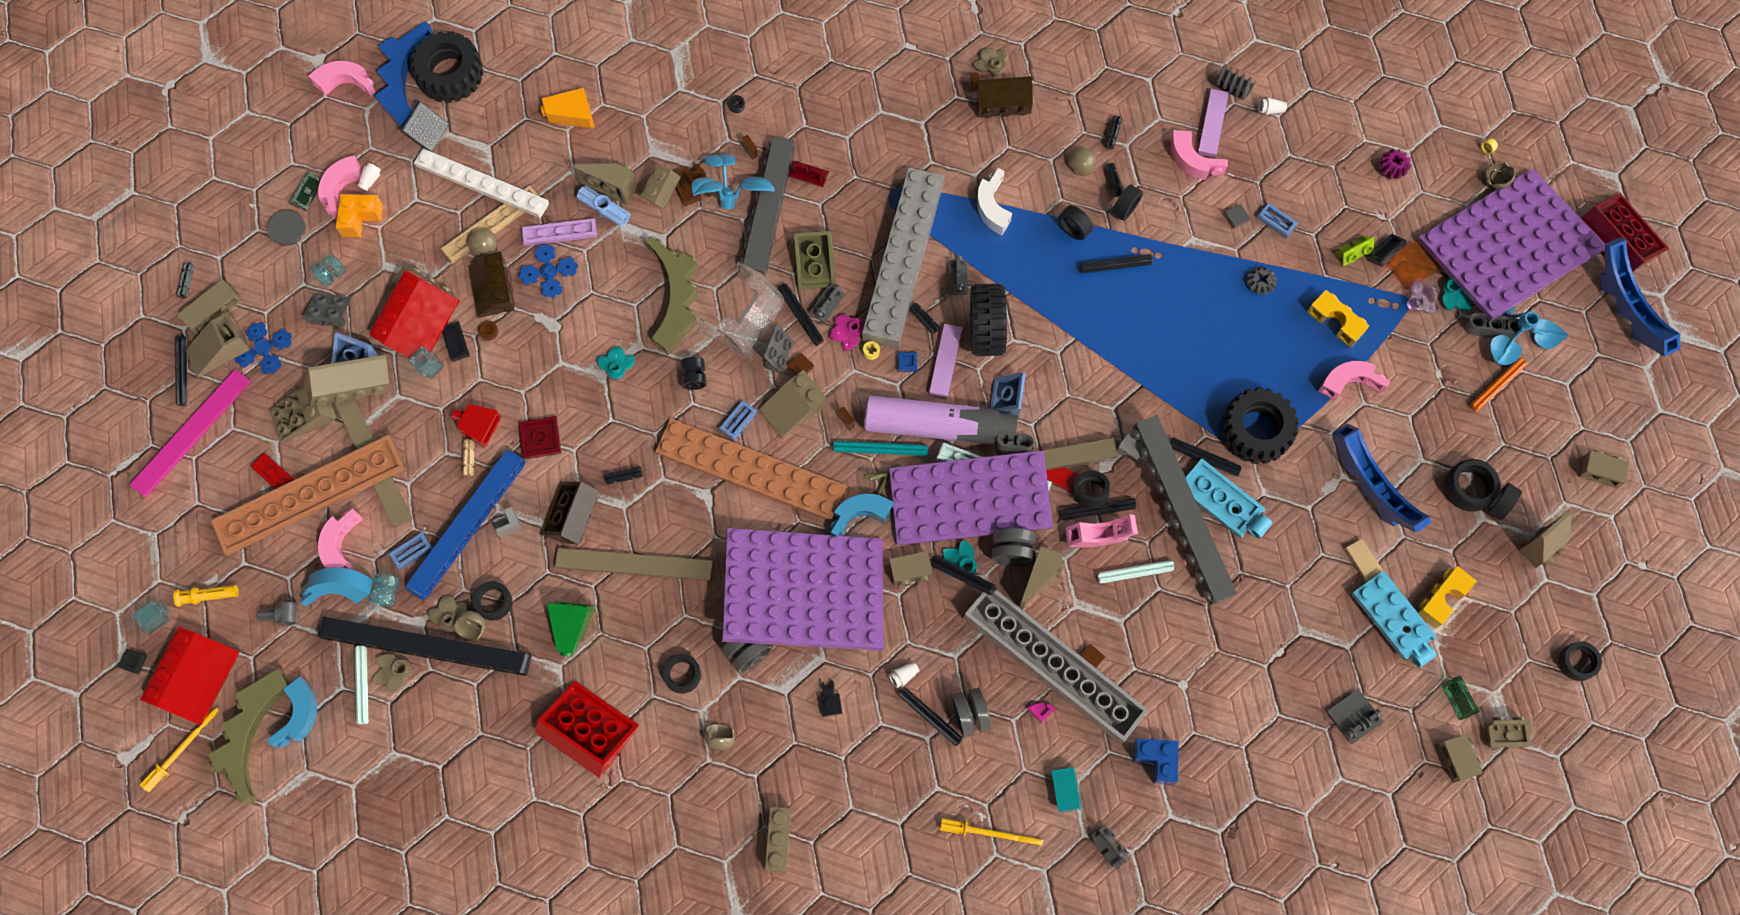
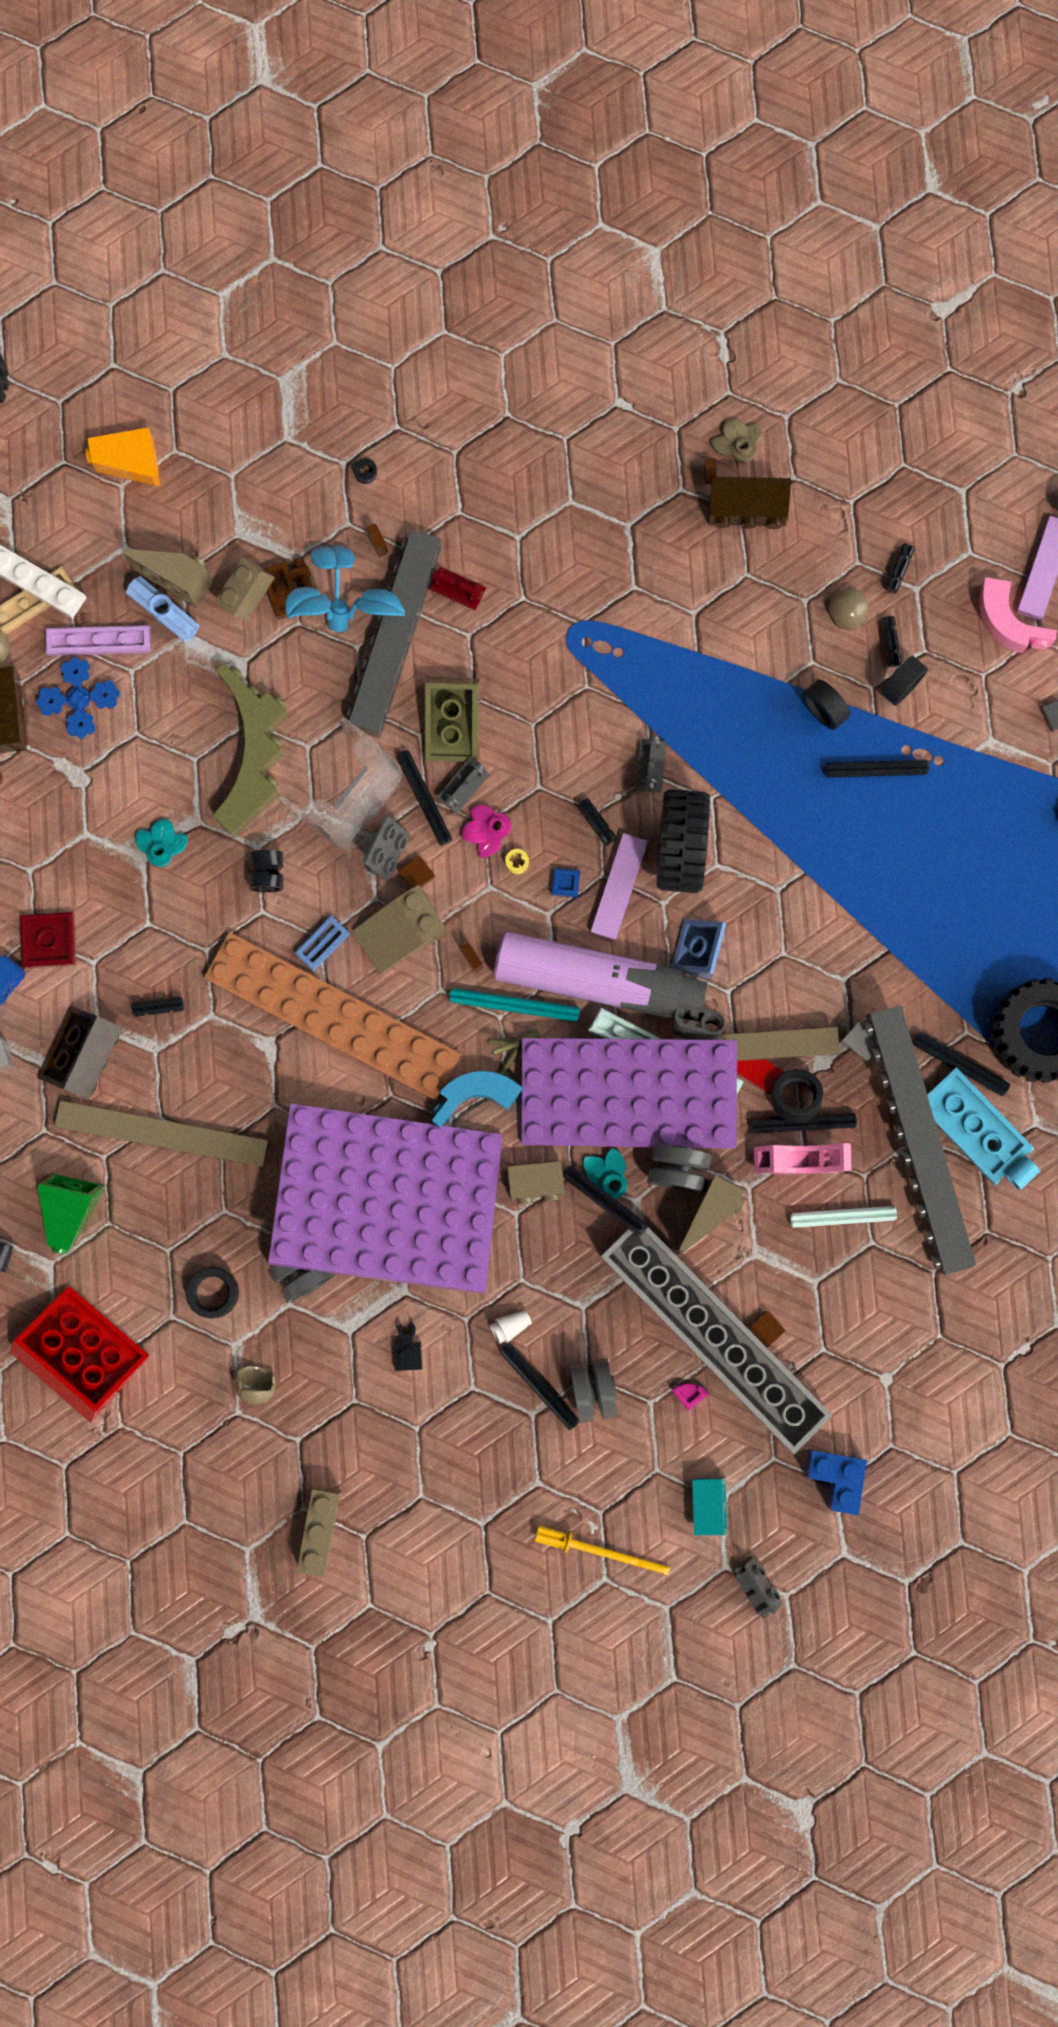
camera: 10 degrees right, 10 degrees up
light grey brick [862,168,944,350] -> none
white arch [977,168,1012,235] -> none

